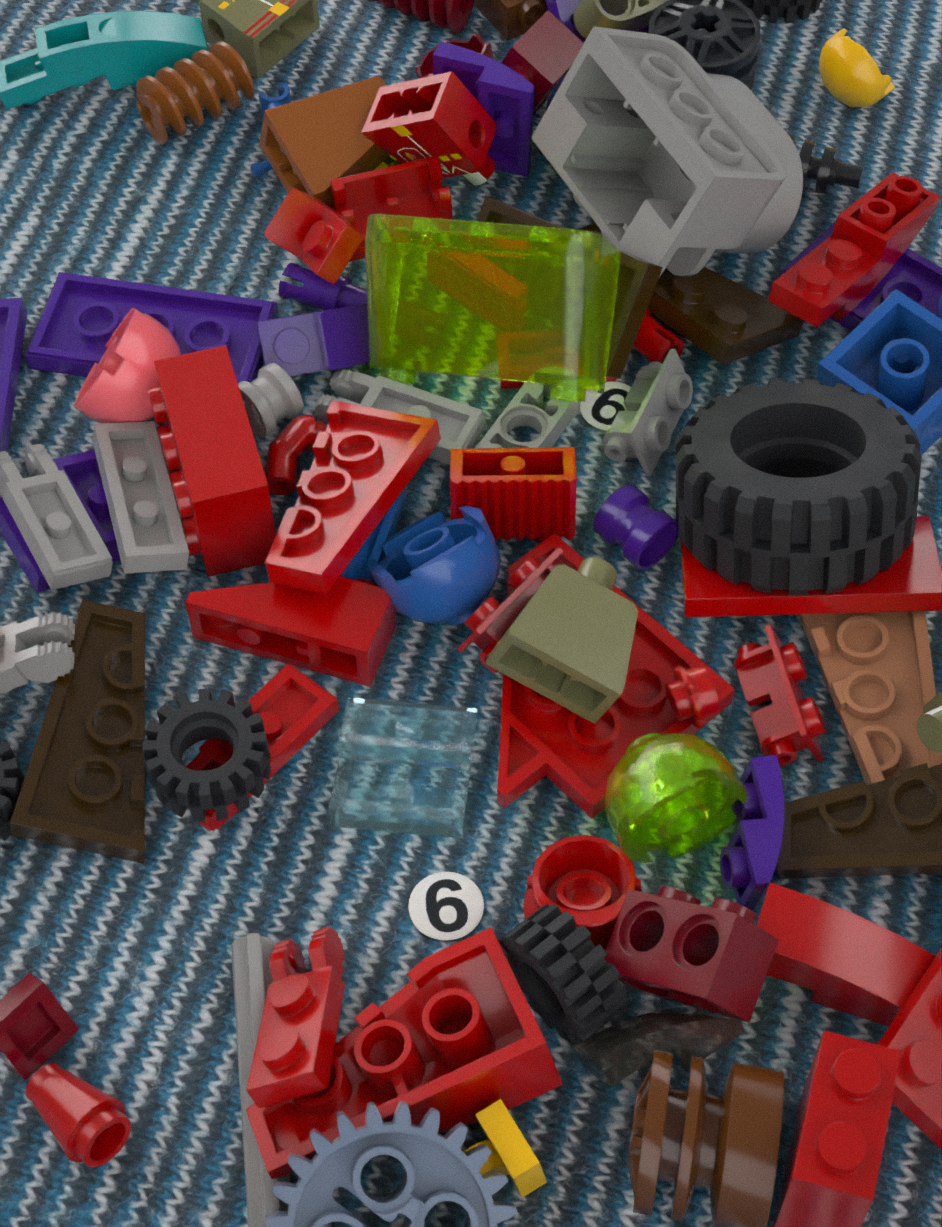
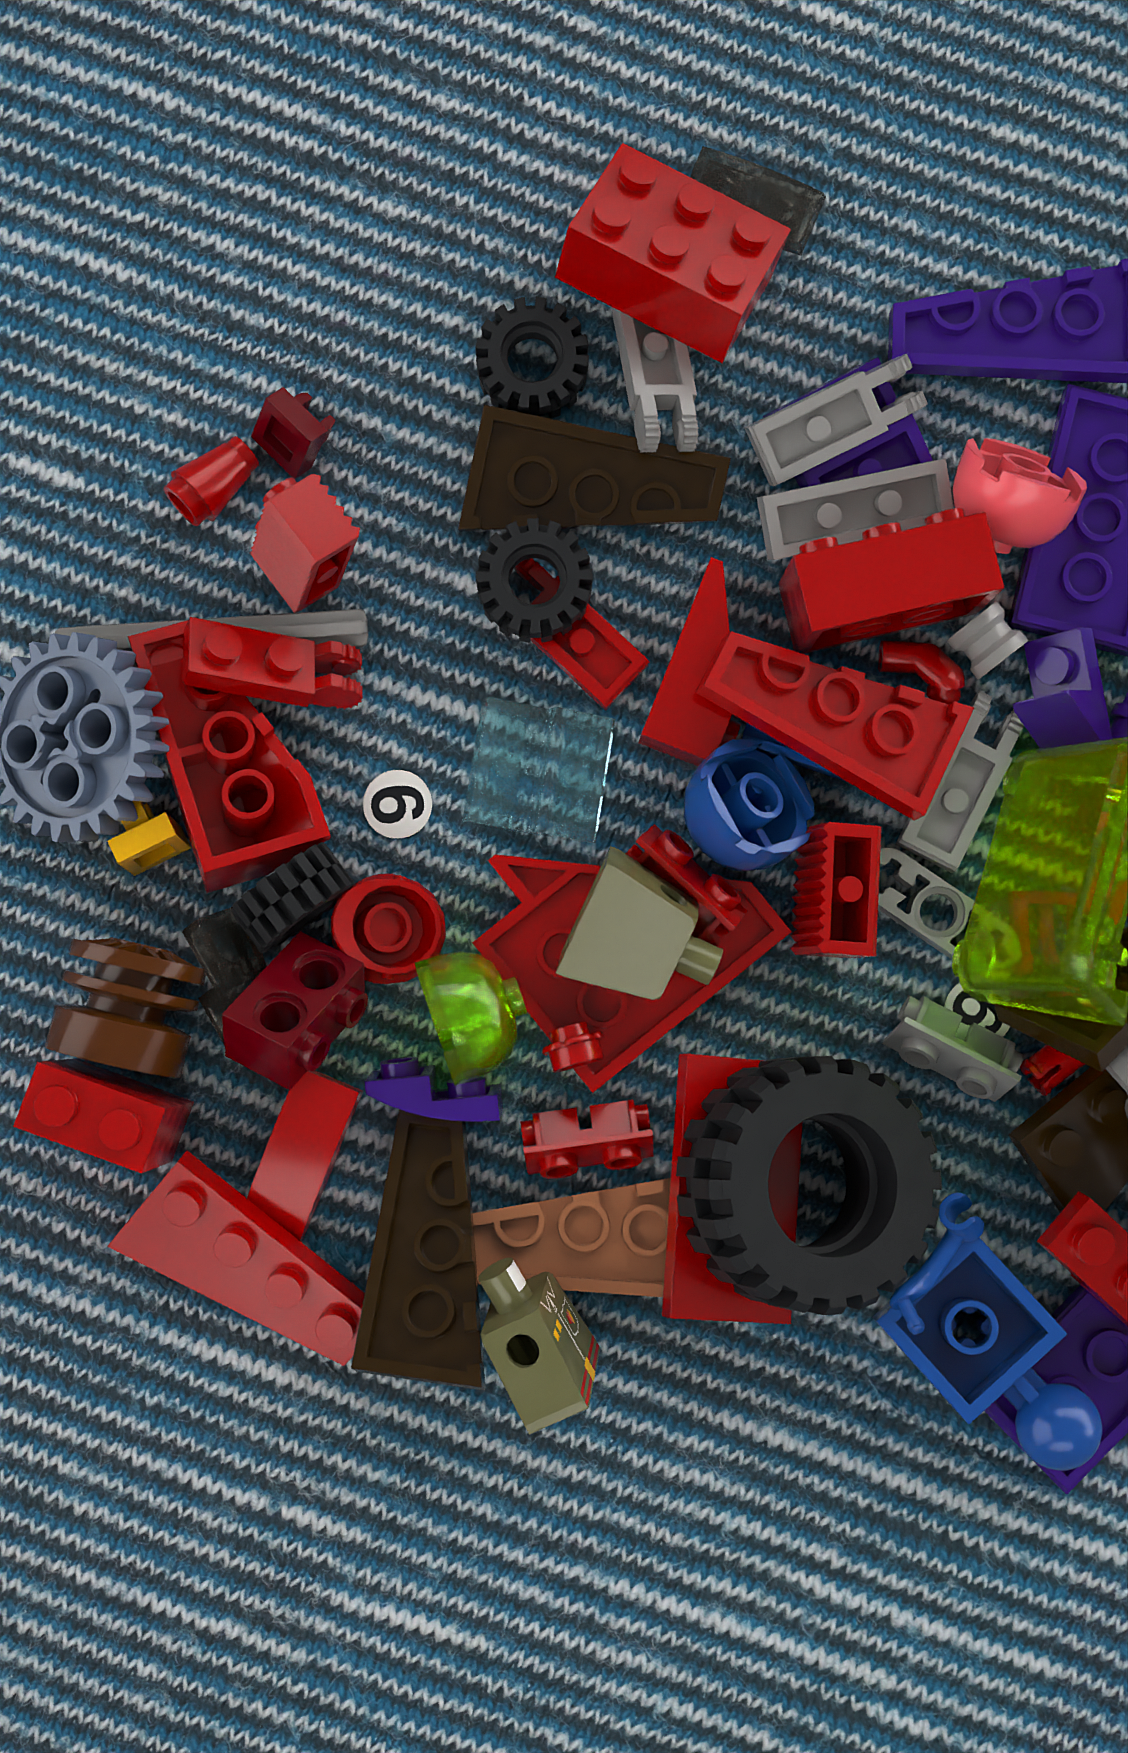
camera: 85 degrees right, 30 degrees up
dark purple wheel [593,484,679,571] -> none
none -> red brick [250,474,360,613]
none -> blue piece [889,1192,984,1335]

